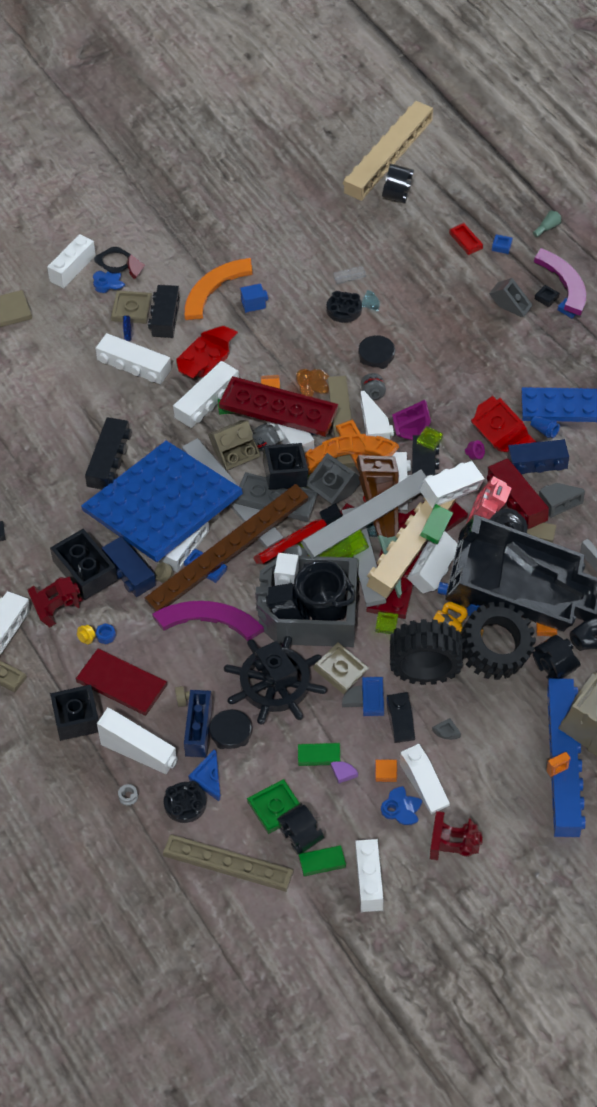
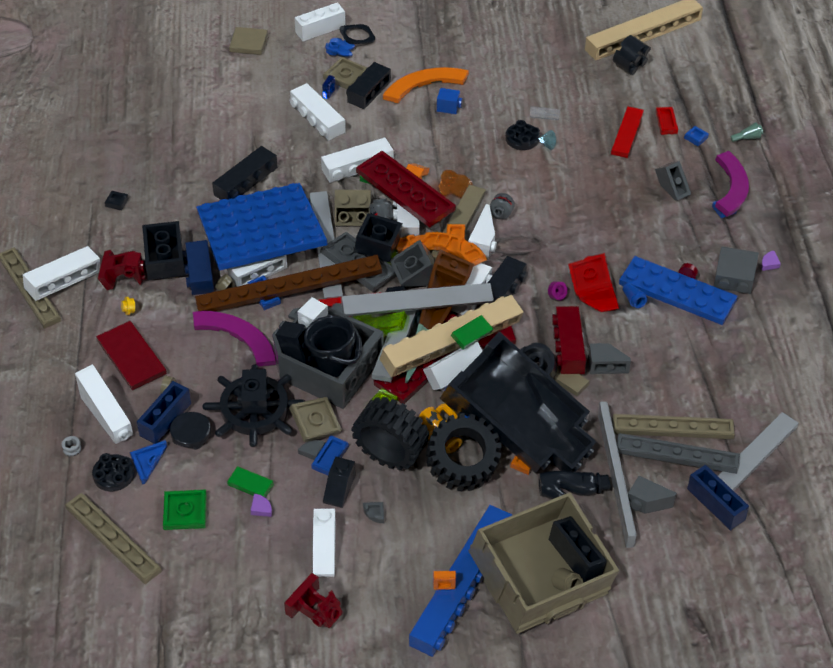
camera: 25 degrees right, 5 degrees down
black brick [50,685,99,741] -> none
blue tile [95,623,116,644] -> none
tile [127,254,145,280] -> none
red piece [176,326,238,379] -> none
black brick [277,802,325,855] -> none
green tile [299,845,346,877] -> none
white brick [355,839,383,912] -> none
black tile [358,335,395,369] -> none
orange tile [375,760,397,782] -> none
blue plate [381,786,422,825] -> none
magenta slope [392,400,431,441] -> none
clear neon green tile [417,426,443,450] -> none
white brick [420,461,484,508] -> none
coral piece [466,476,512,524] -> none
dark blue brick [507,439,569,475] -> none
black brick [533,635,581,679] -> none
black tile [534,285,560,307] -> none
none -> red tile [611,106,644,158]
none -> dark red tile [679,263,698,279]

